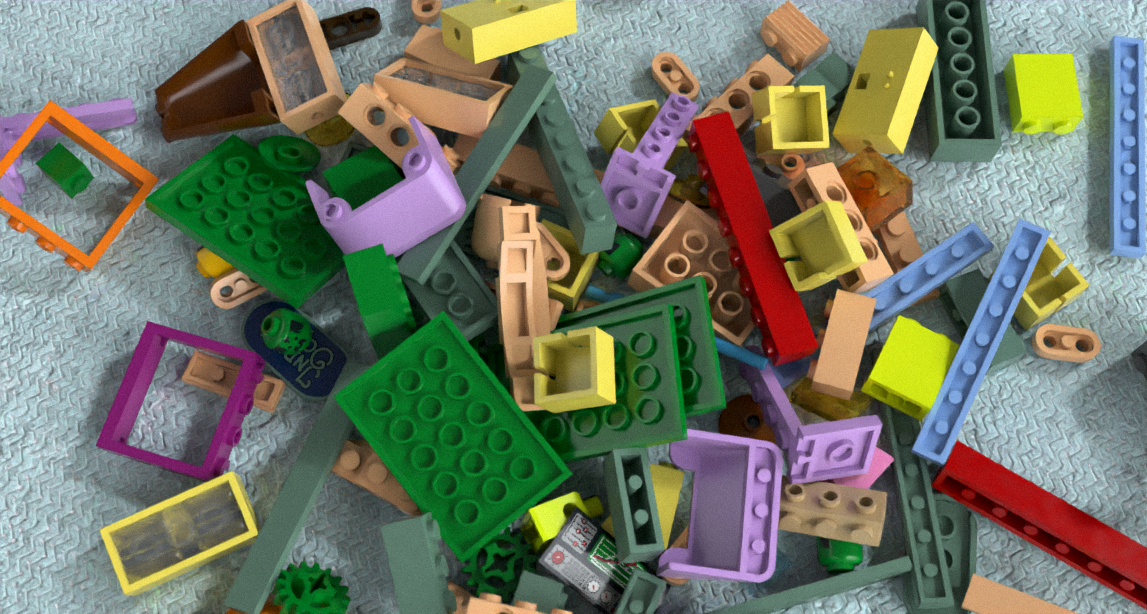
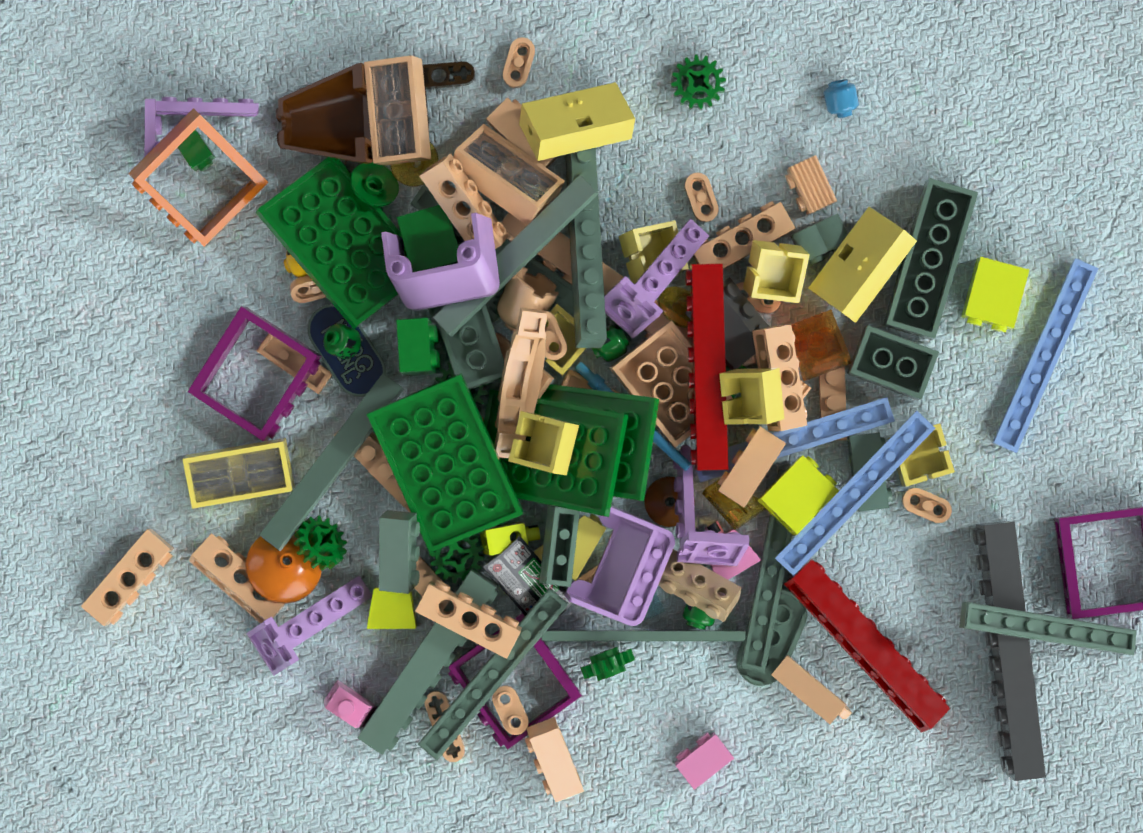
camera: 15 degrees right, 20 degrees up
none -> sand green brick [847,325,939,400]

